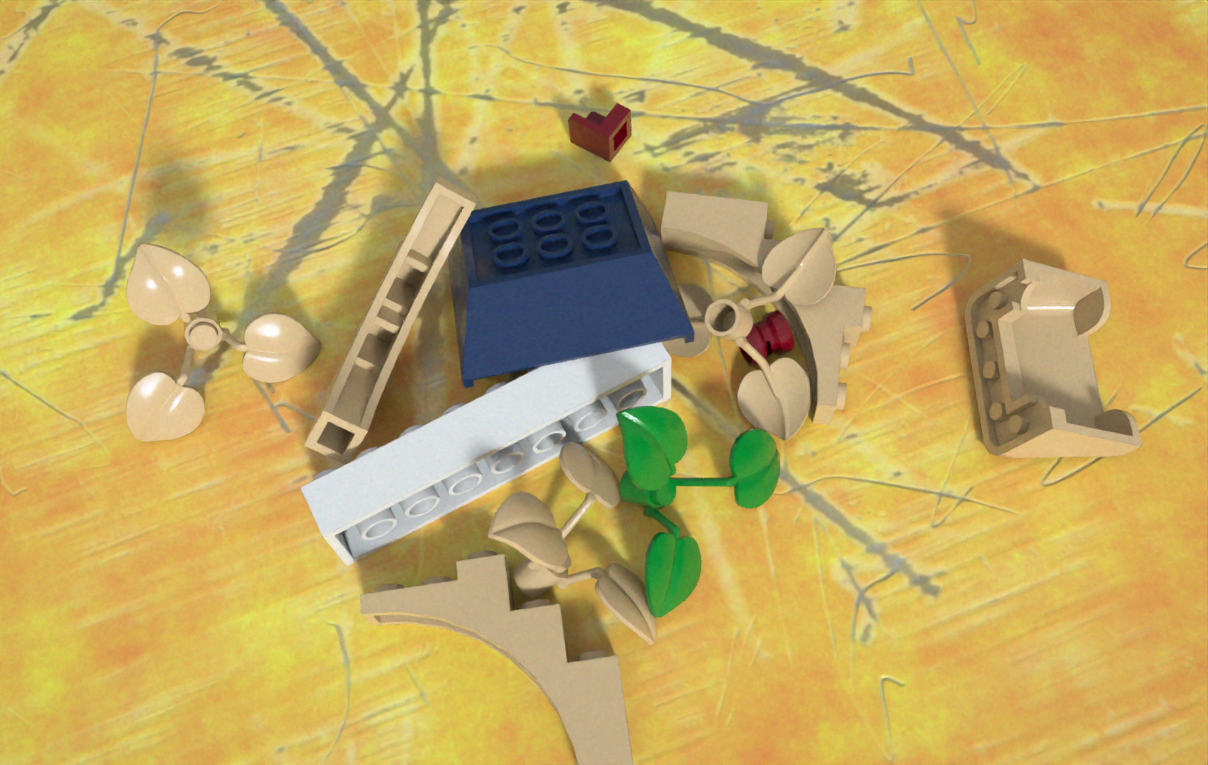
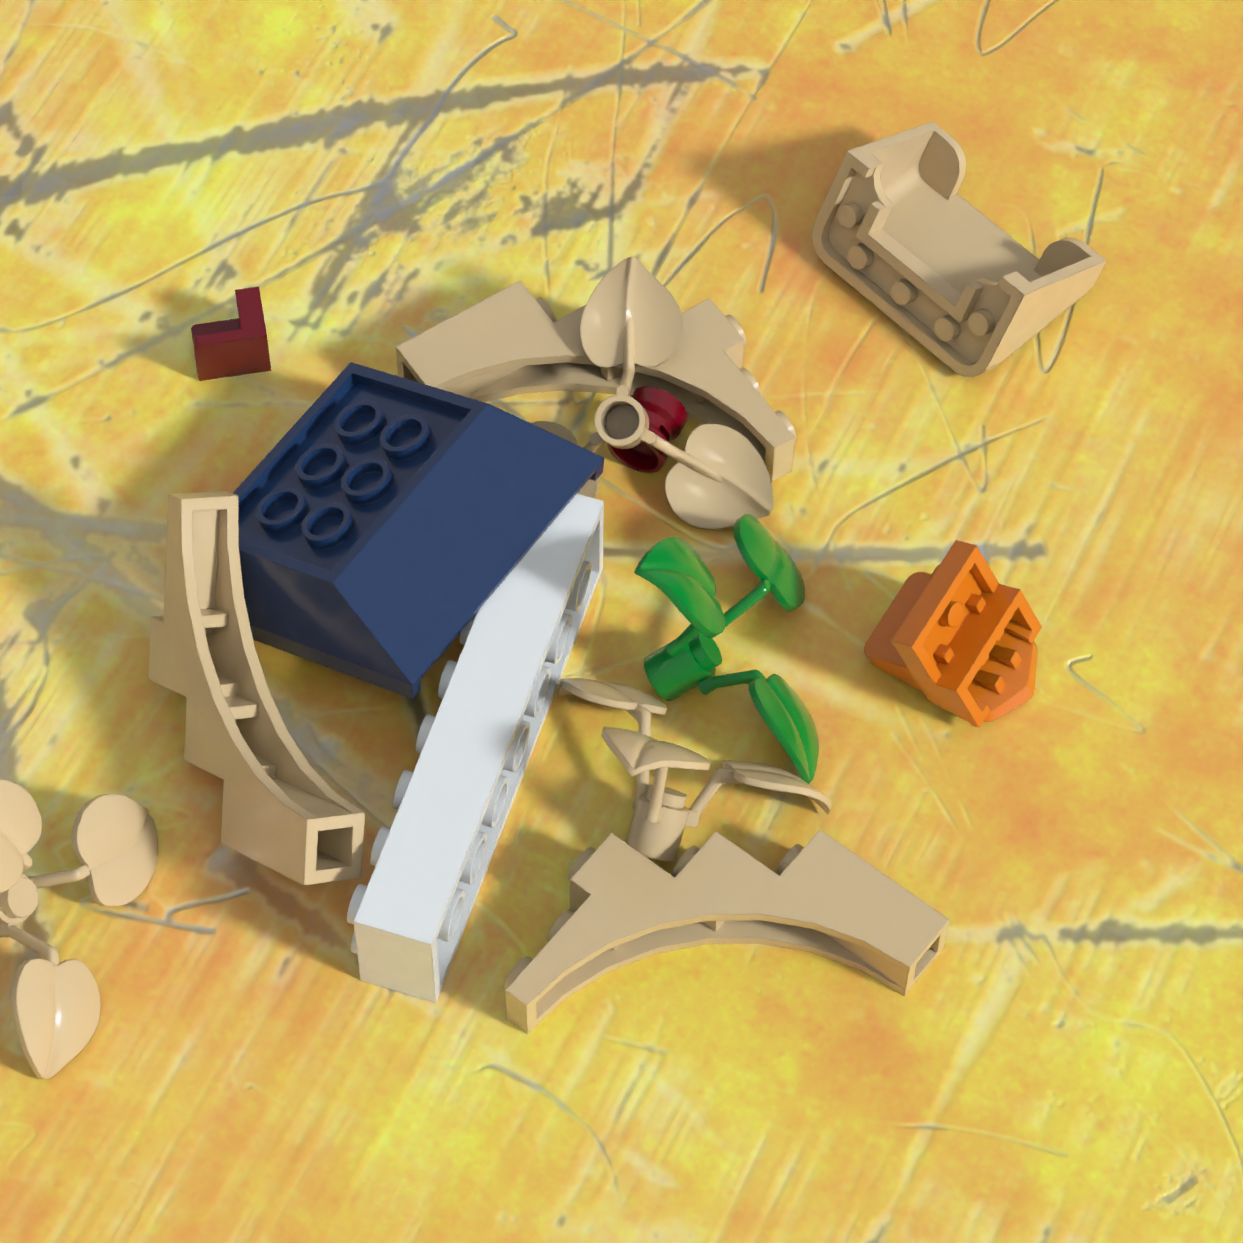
camera: 50 degrees left, 5 degrees down
none -> orange piece [864,540,1042,728]

